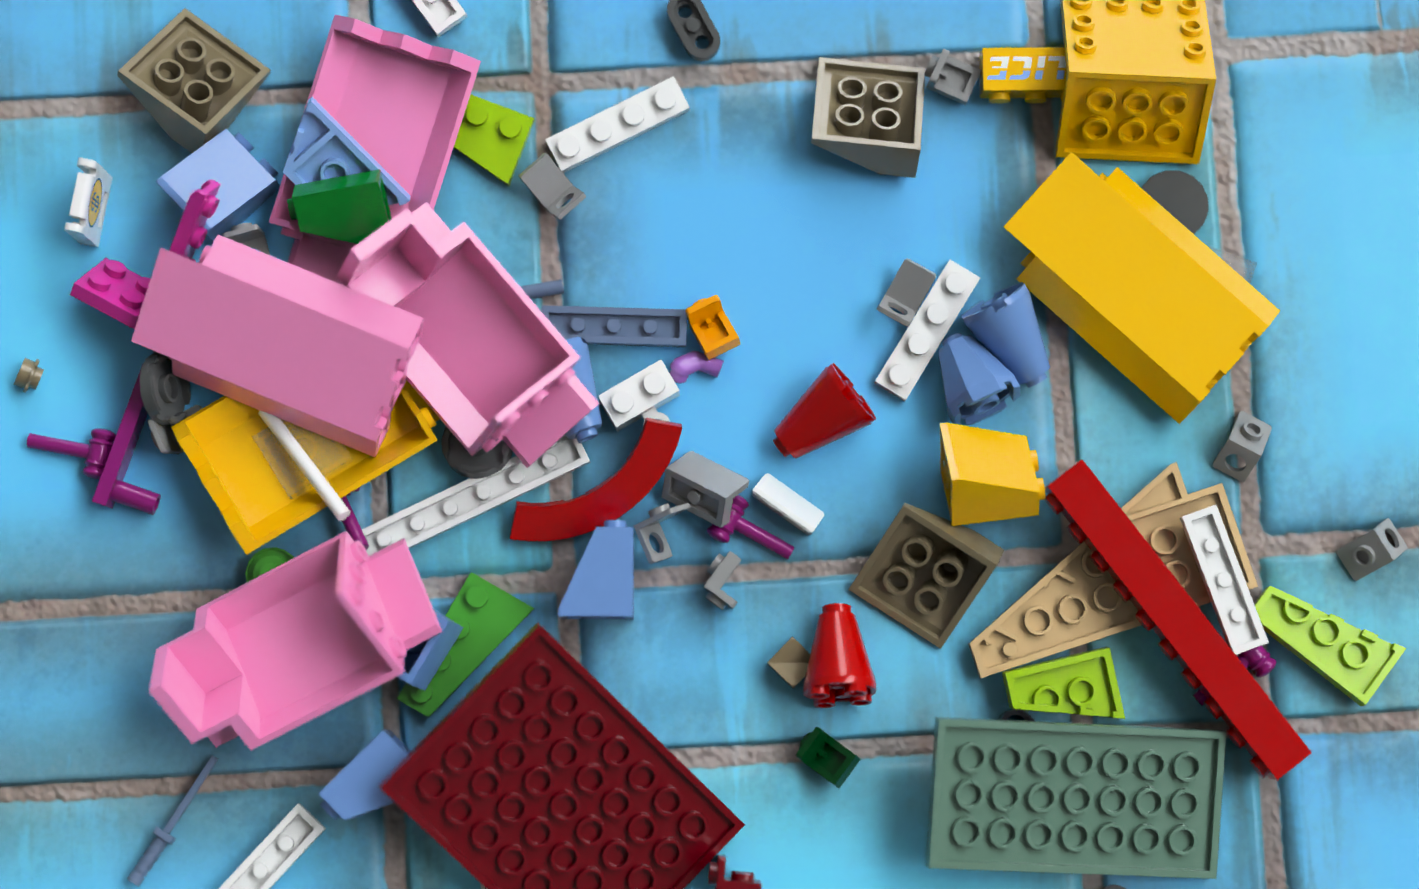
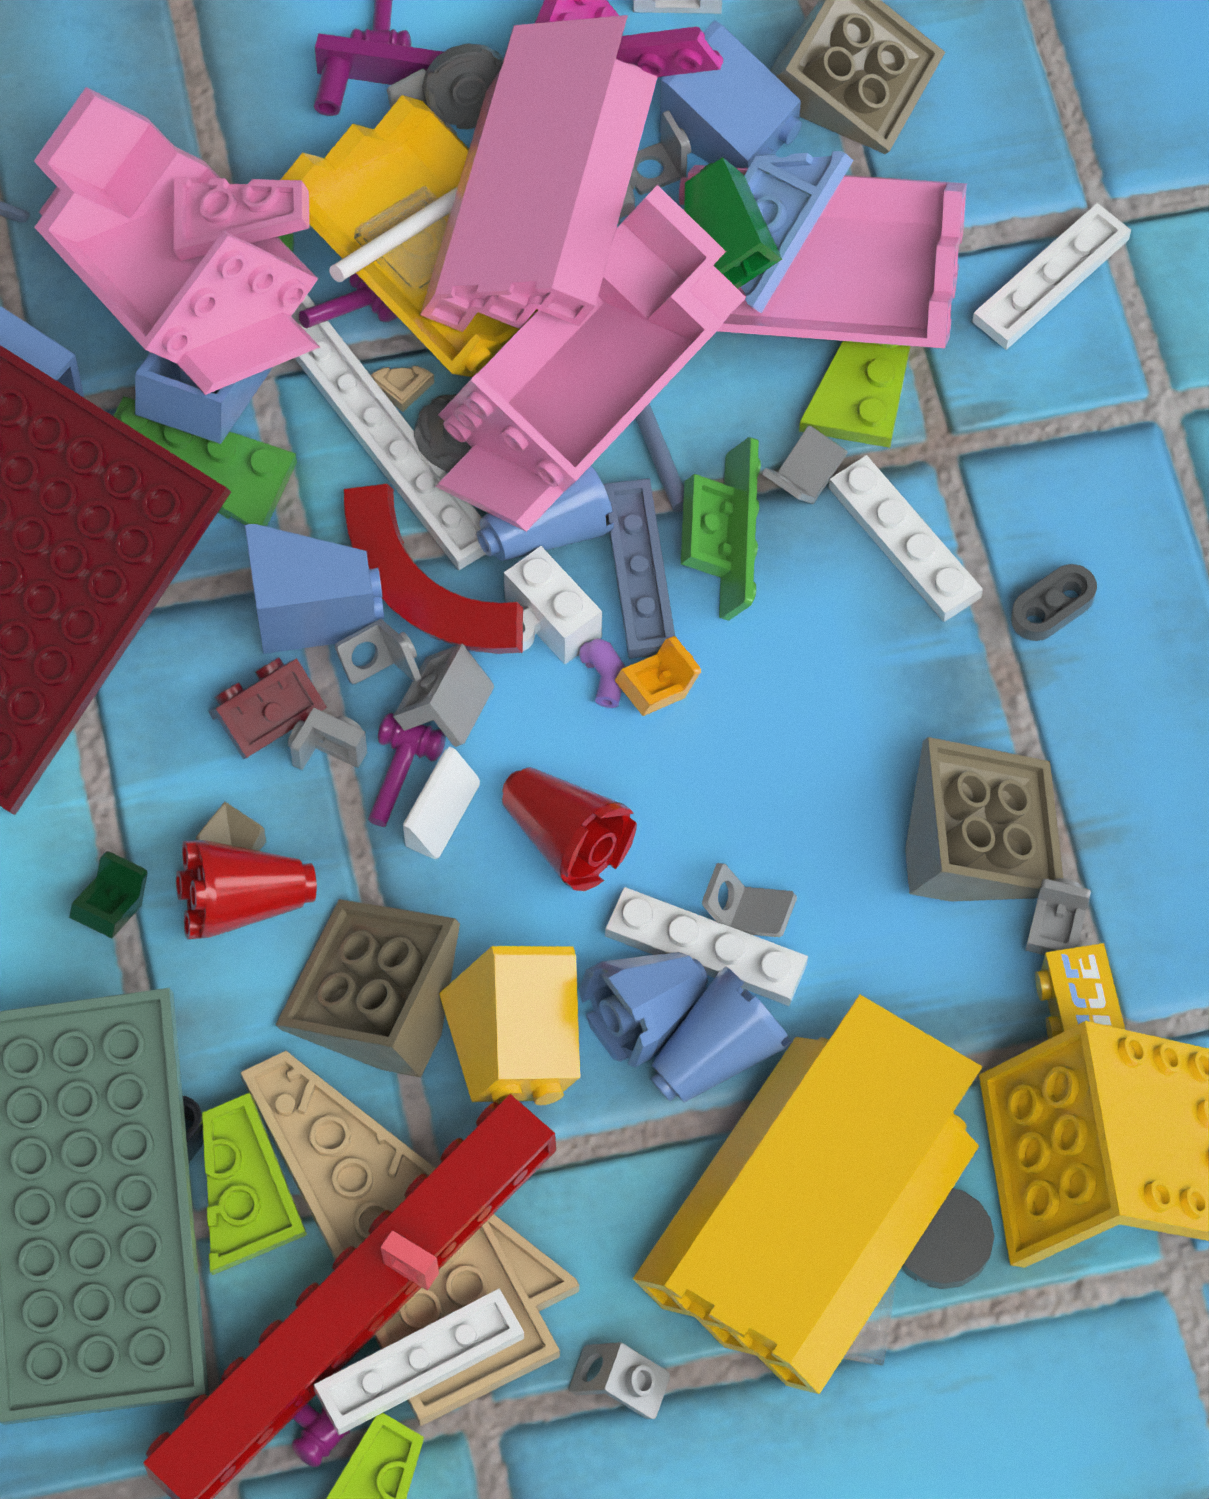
camera: 85 degrees right, 20 degrees down
none -> bright pink wing [173,177,309,261]
none -> dark red bracket [208,657,327,759]
none -> tan tile [371,366,434,412]
none -> coral tile [381,1230,439,1291]
none -> bright green bracket [681,437,761,621]

